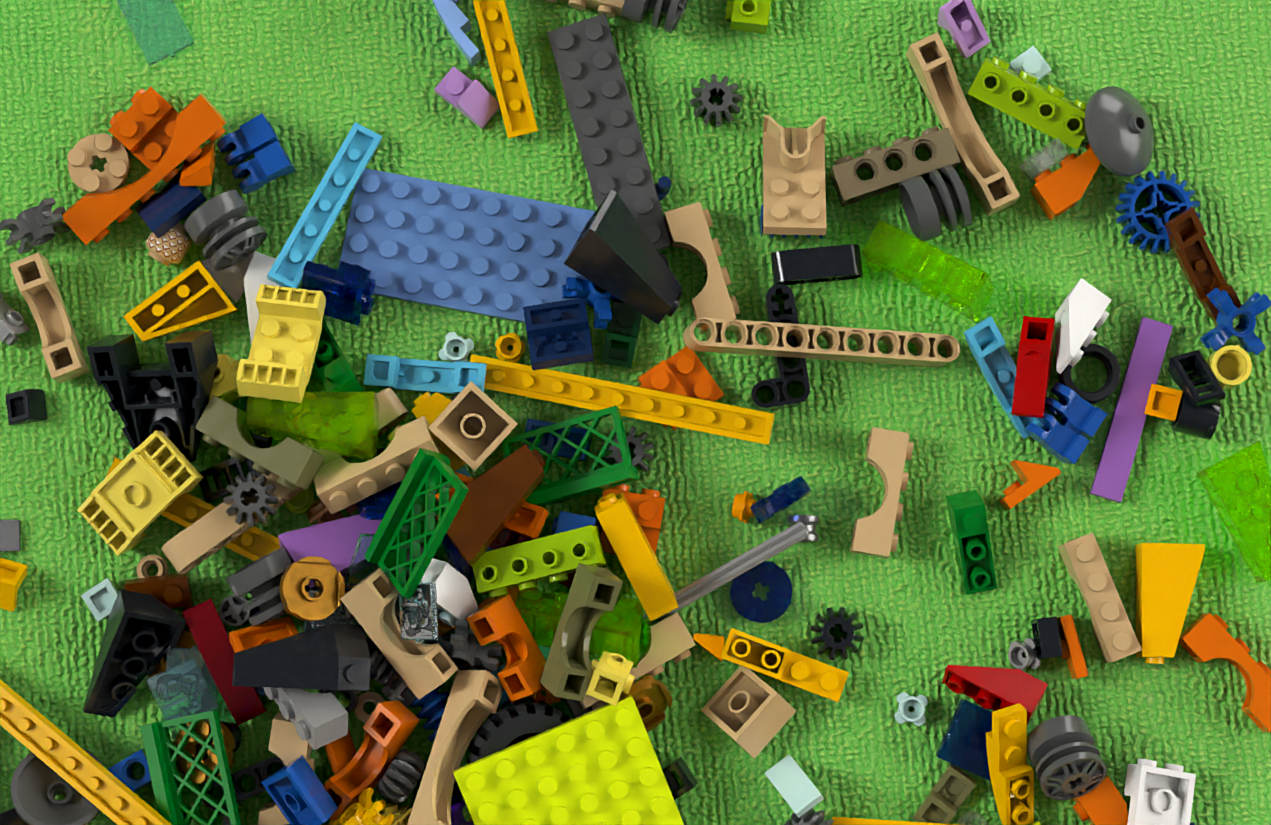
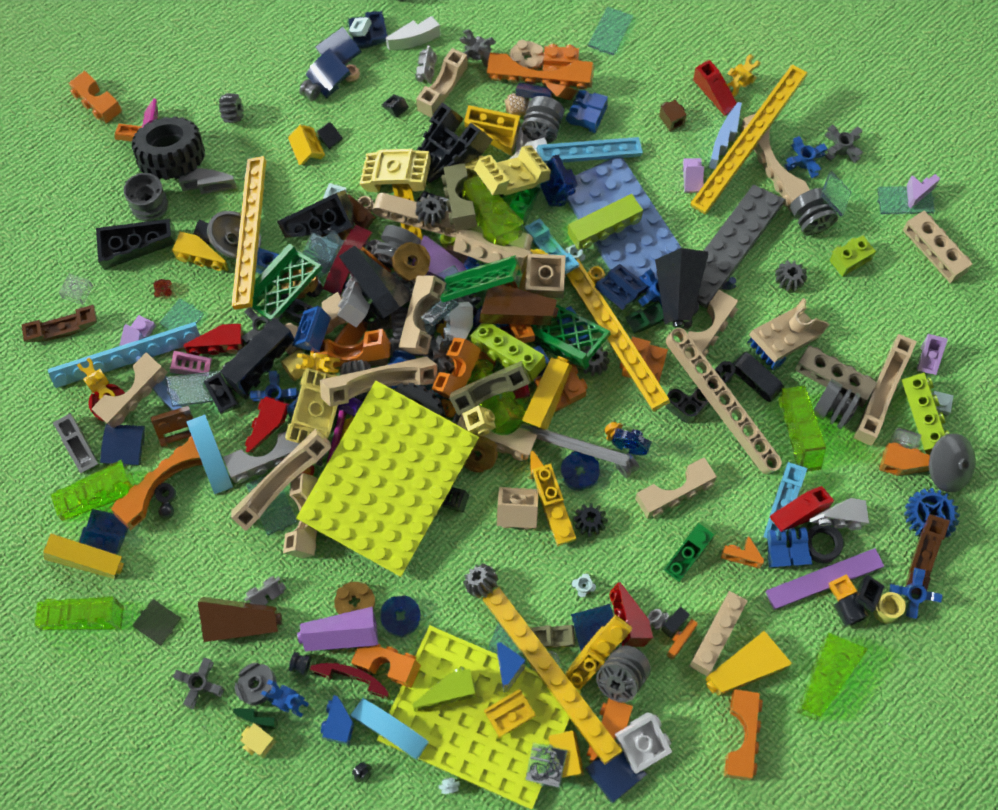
camera: 50 degrees right, 15 degrees down
light aqua slope [764,754,824,818] -> none
none -> lime brick [567,194,643,250]
none -> reddish brown brick [659,99,687,132]

